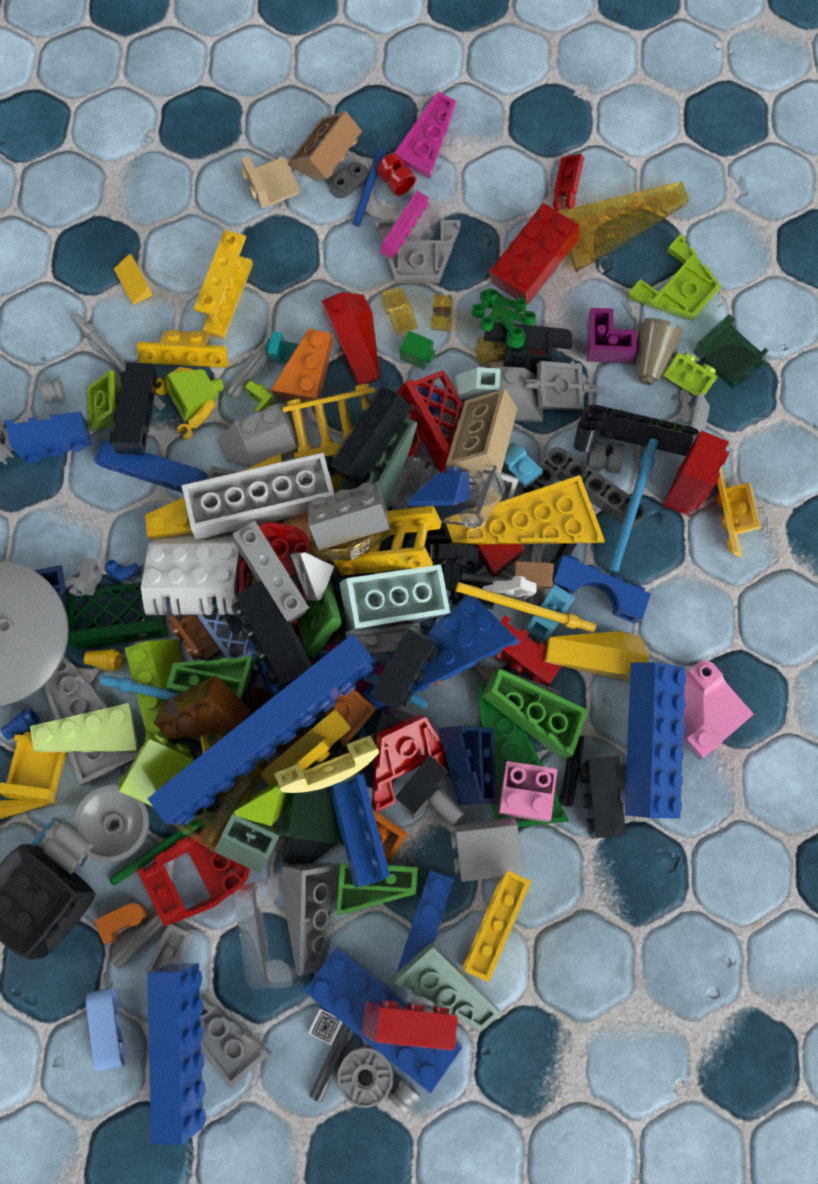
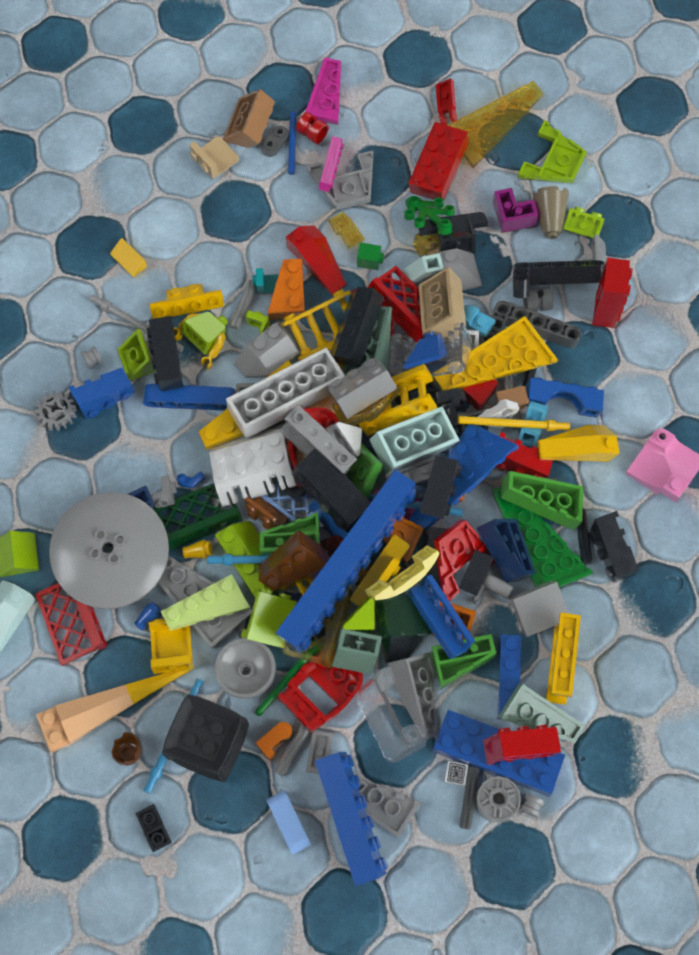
camera: 15 degrees left, 5 degrees down
light grey piece [39,820,93,874] -> none
yellow fence [194,230,253,340] -> none
clear yellow leg [431,293,453,331] -> none
bright pink slope [498,761,557,822] -> none
light grey plate [524,361,598,411] -> none
dark azure bar [609,439,658,573] -> none
blue brick [625,662,686,819] -> none
clear green panel [693,314,769,388] -> none
yellow bracket [715,468,761,557] -> none

